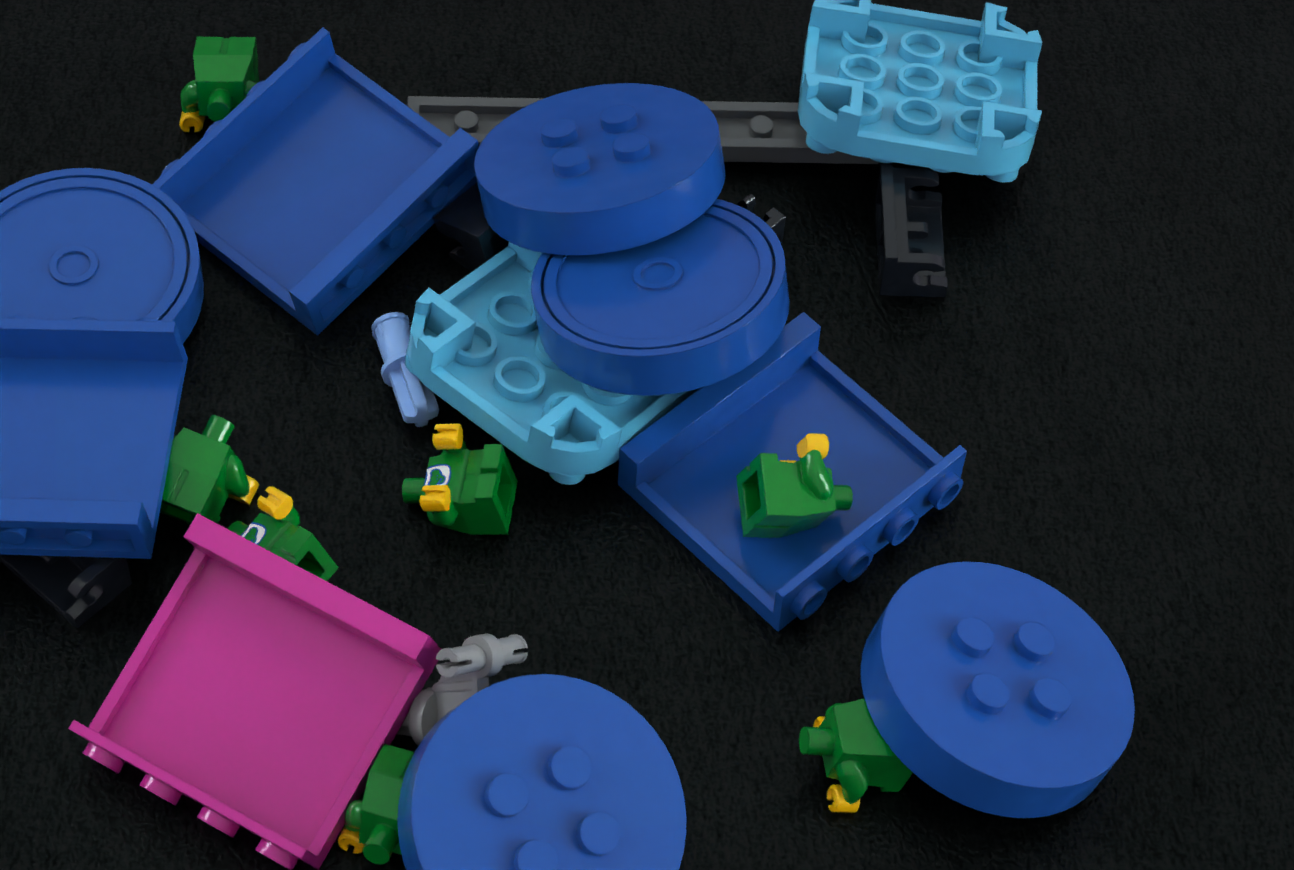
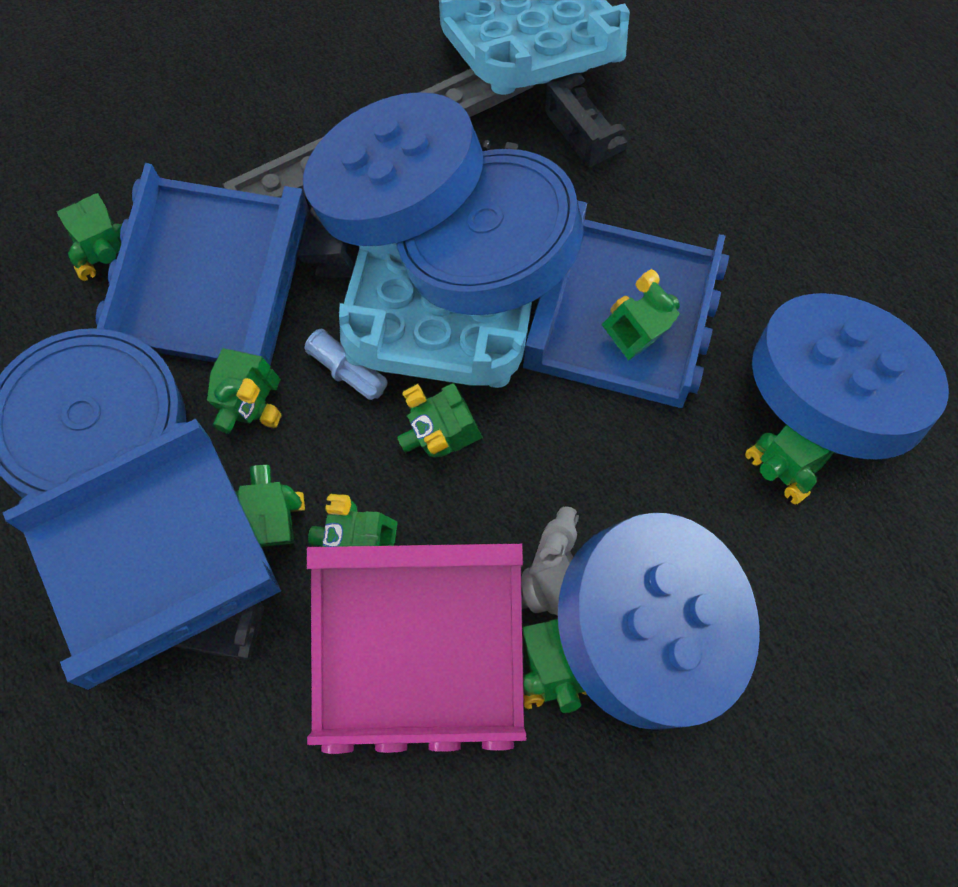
camera: 30 degrees left, 10 degrees up
none -> green piece [207,348,282,434]

